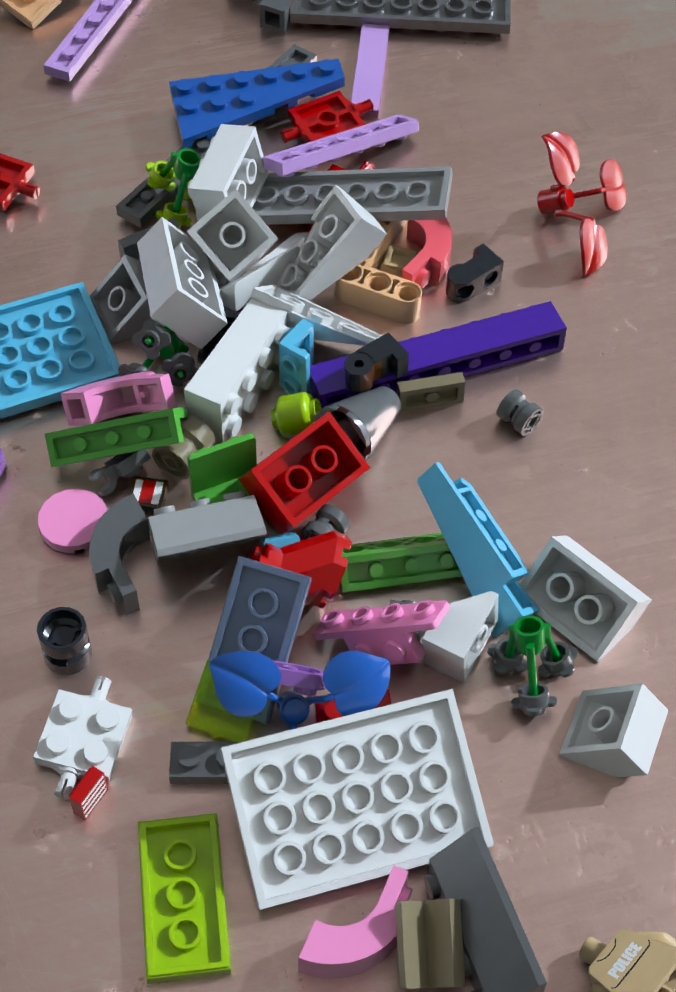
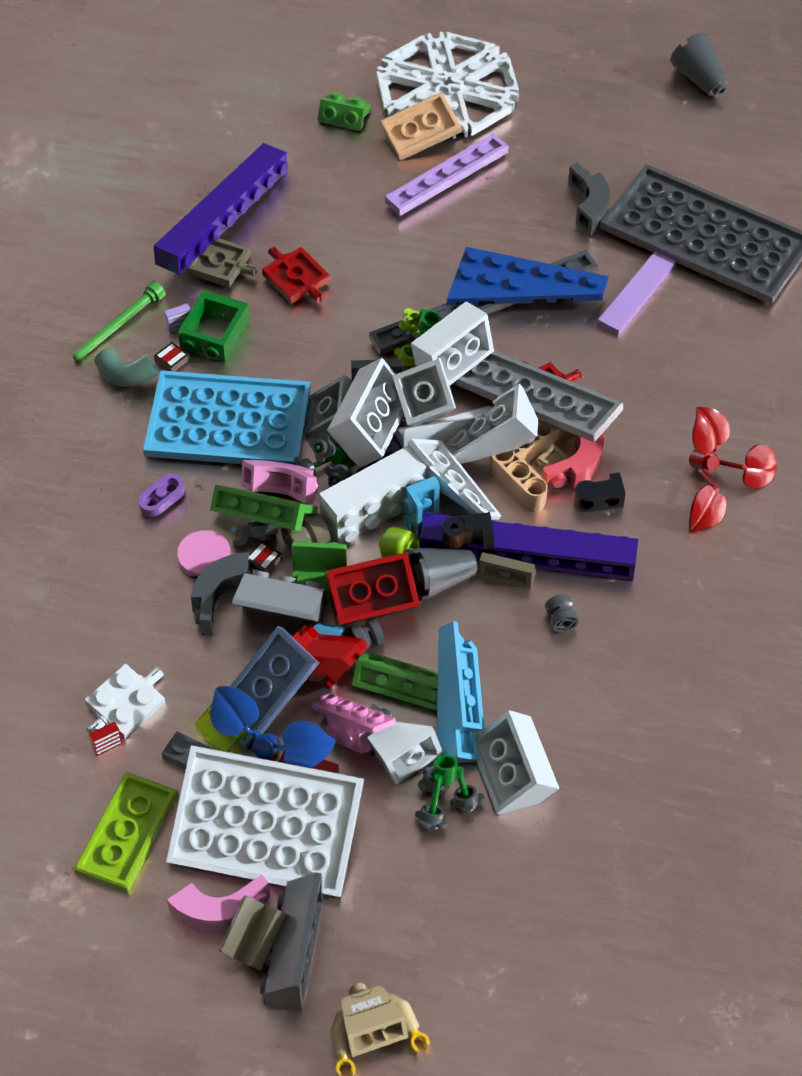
camera: 30 degrees right, 0 degrees up
black wheel [37,607,92,675] -> none
lavender plate [263,114,419,177] -> none
medium lavender plate [272,660,325,696] -> none
red plate [280,91,374,143] -> none
white slope [559,683,668,777] -> none

